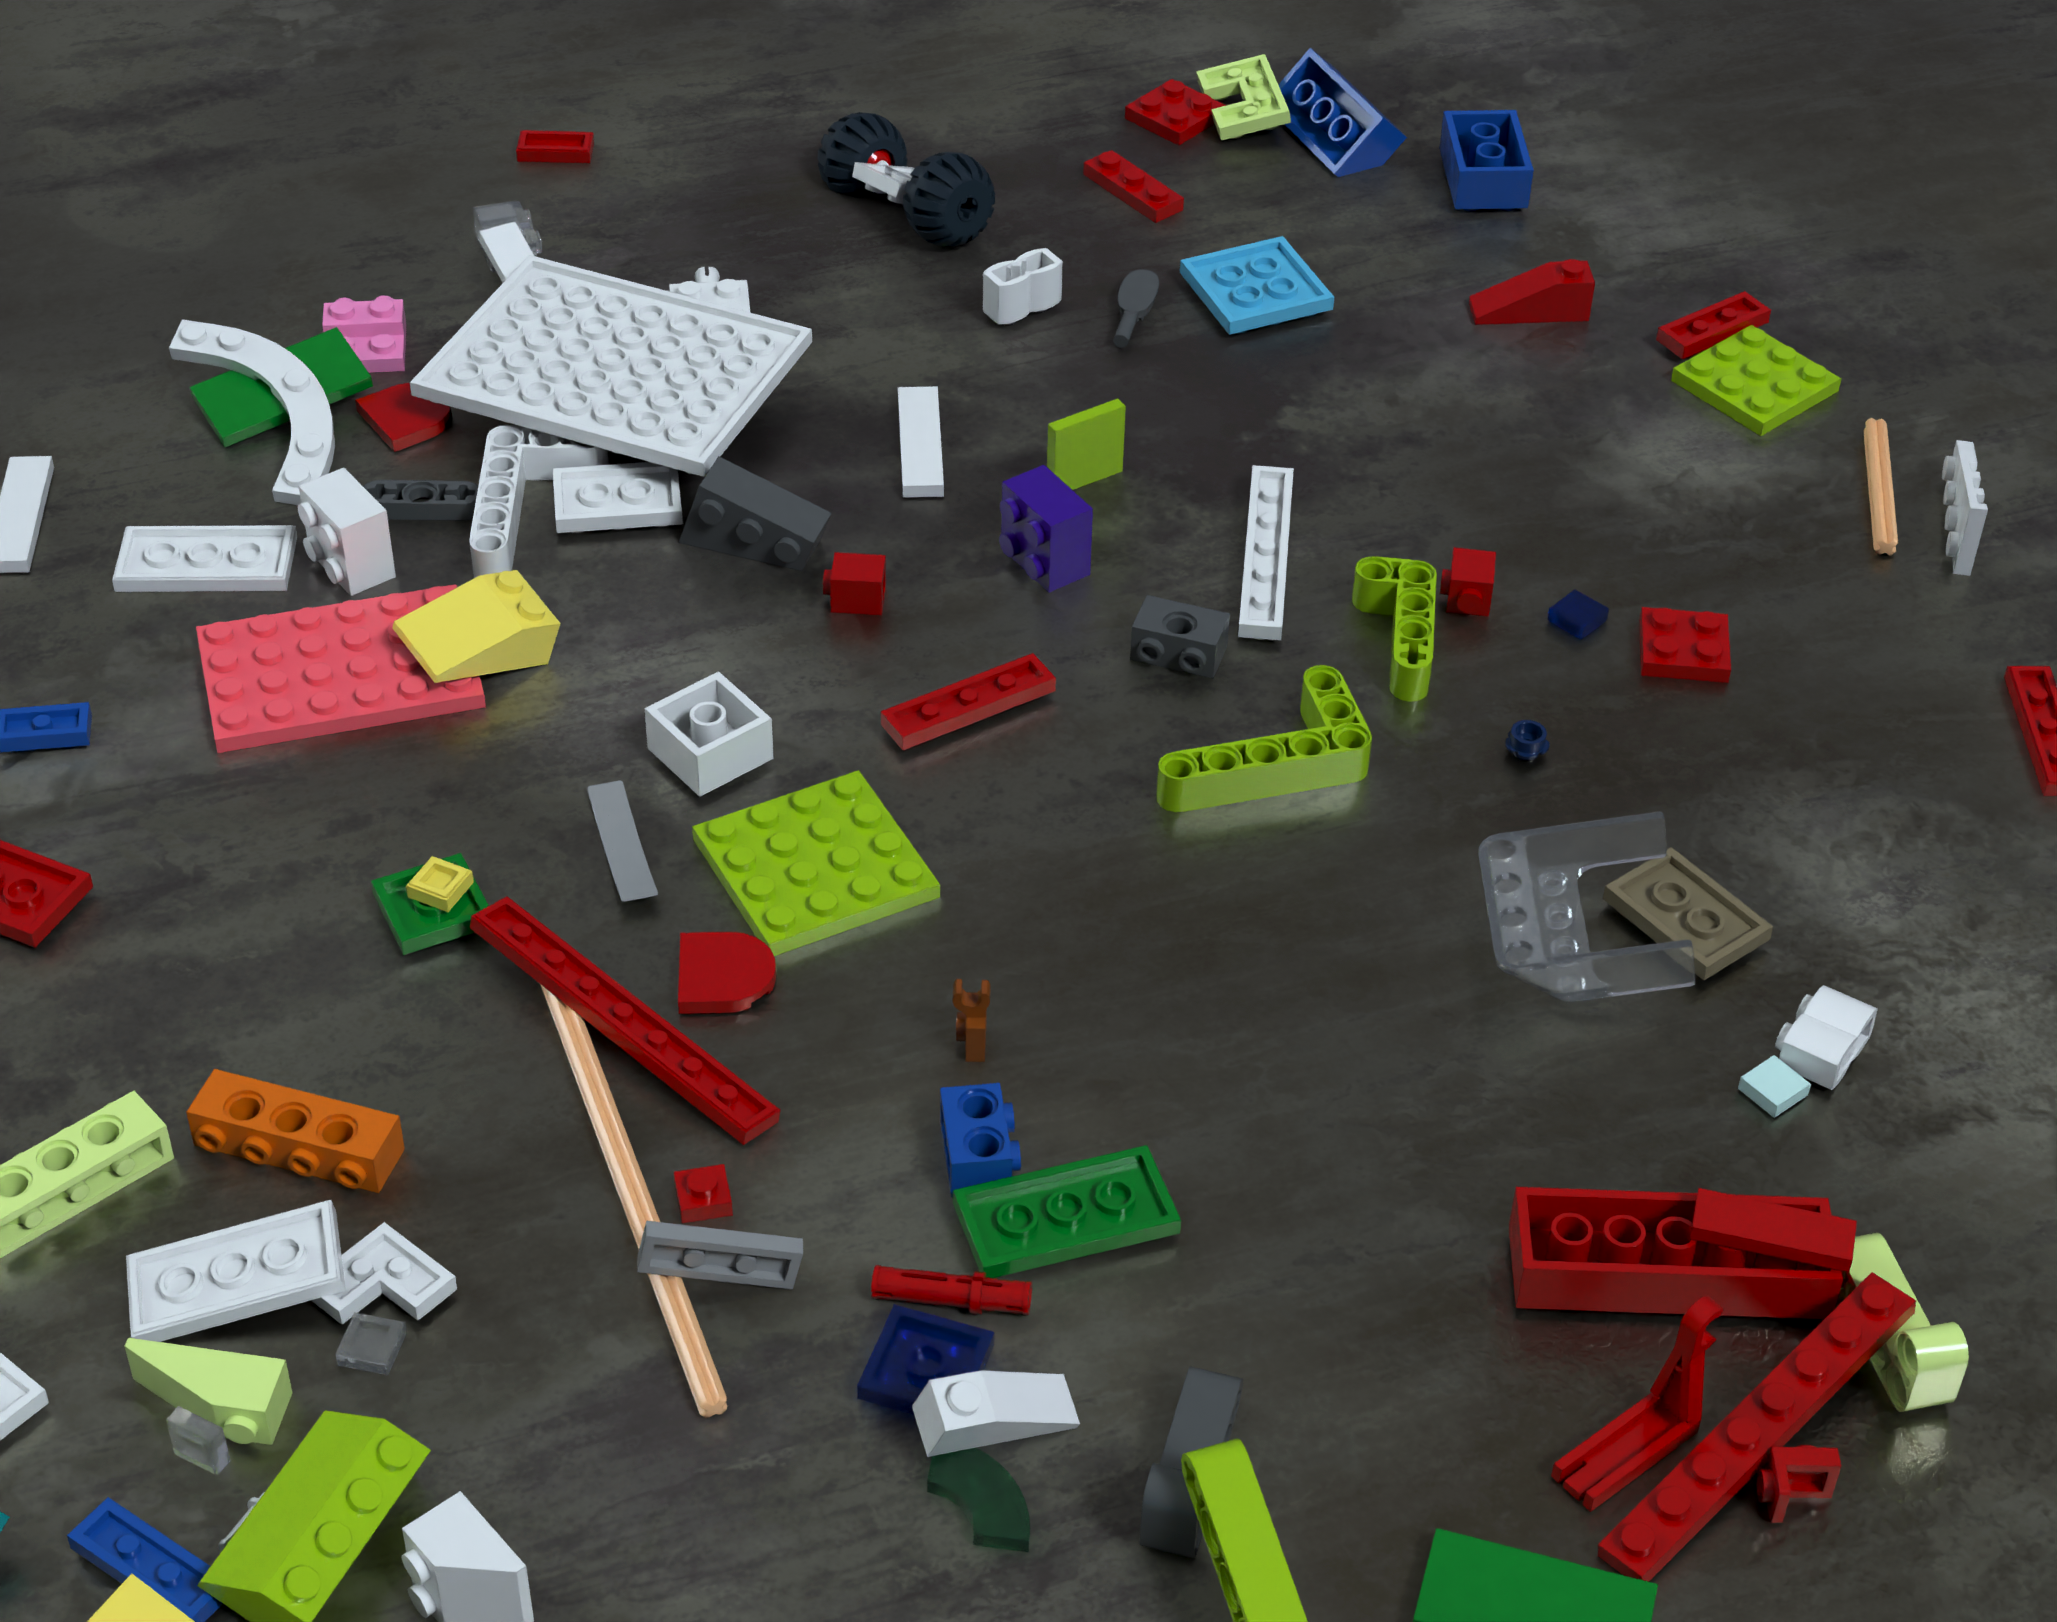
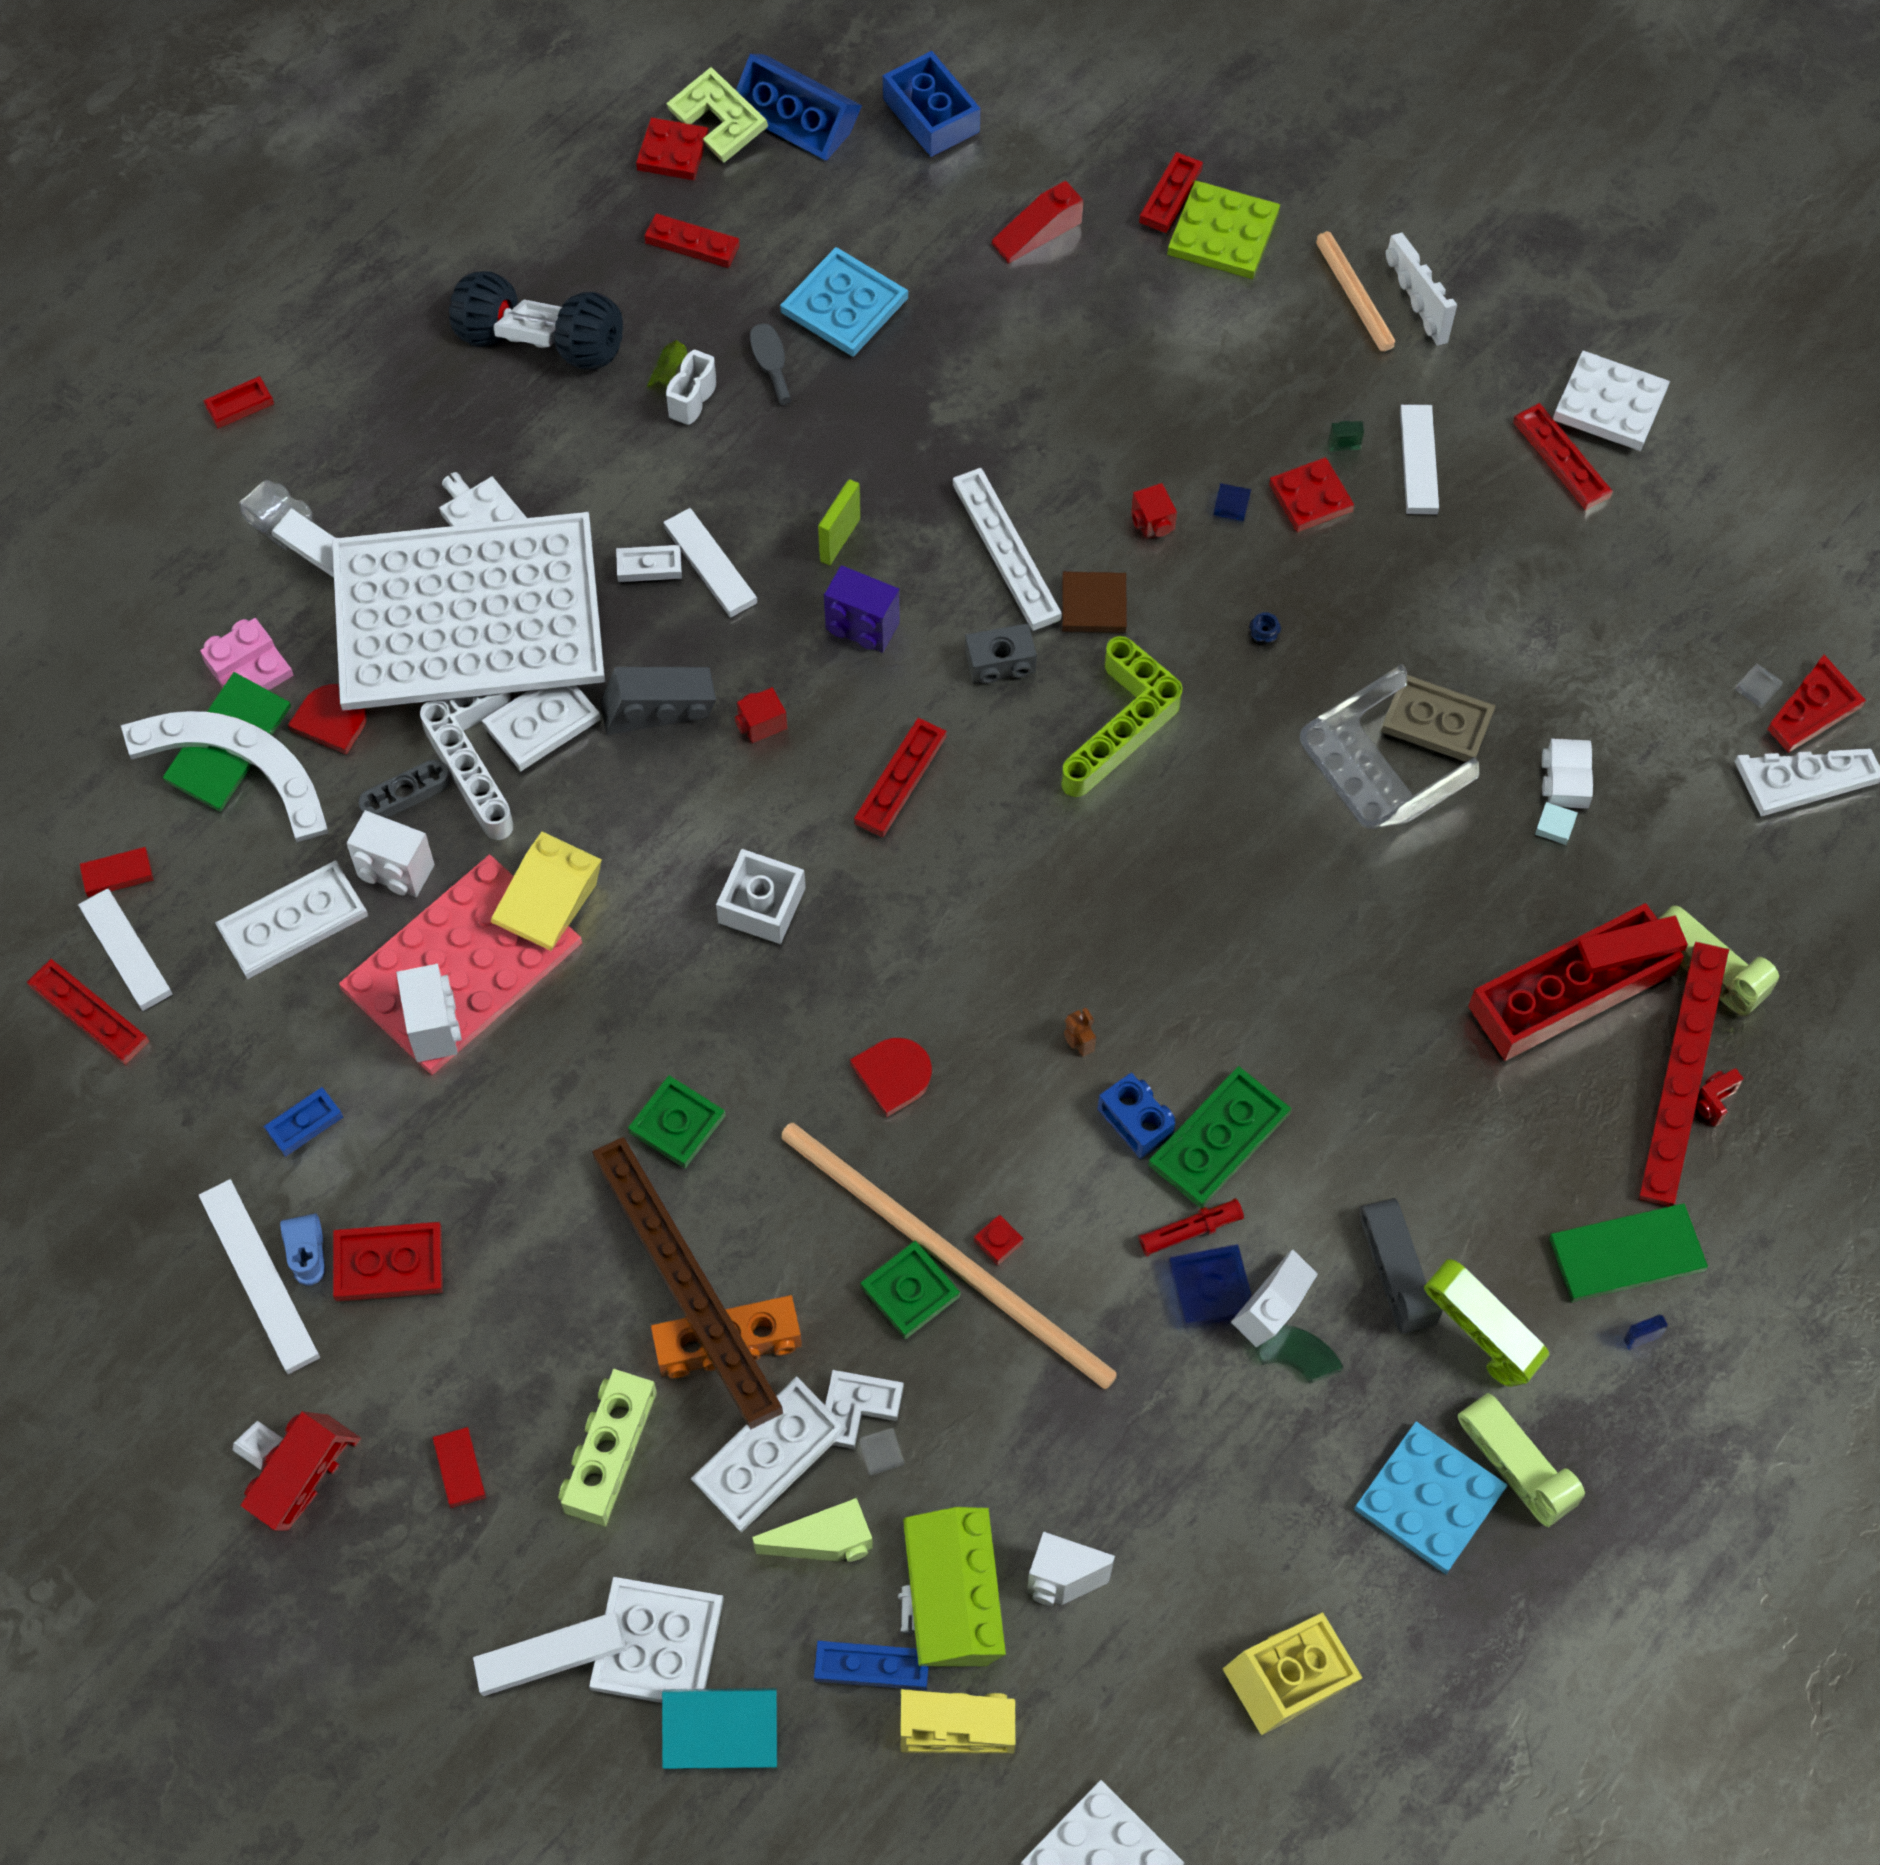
camera: 30 degrees left, 20 degrees up
clear tile [166,1406,231,1475] -> none
light yellow tile [406,856,474,912] -> none
red tile [470,896,781,1145] -> none
light grey sticker [587,780,659,902] -> none
light grey plate [637,1221,803,1289] -> none
lime plate [692,770,940,956] -> none
lime beam [1352,556,1437,702] -> none
red hinge [1551,1296,1725,1512] -> none
none -> red tile [79,847,154,897]
none -> white brick [396,964,462,1062]
none -> reddish brown plate [592,1137,783,1430]
none -> white plate [616,545,682,582]
none -> green plate [860,1240,961,1340]
none -> reddish brown tile [1062,571,1127,633]
none -> clear green plate [1328,421,1364,452]
none -> white tile [1400,405,1439,514]

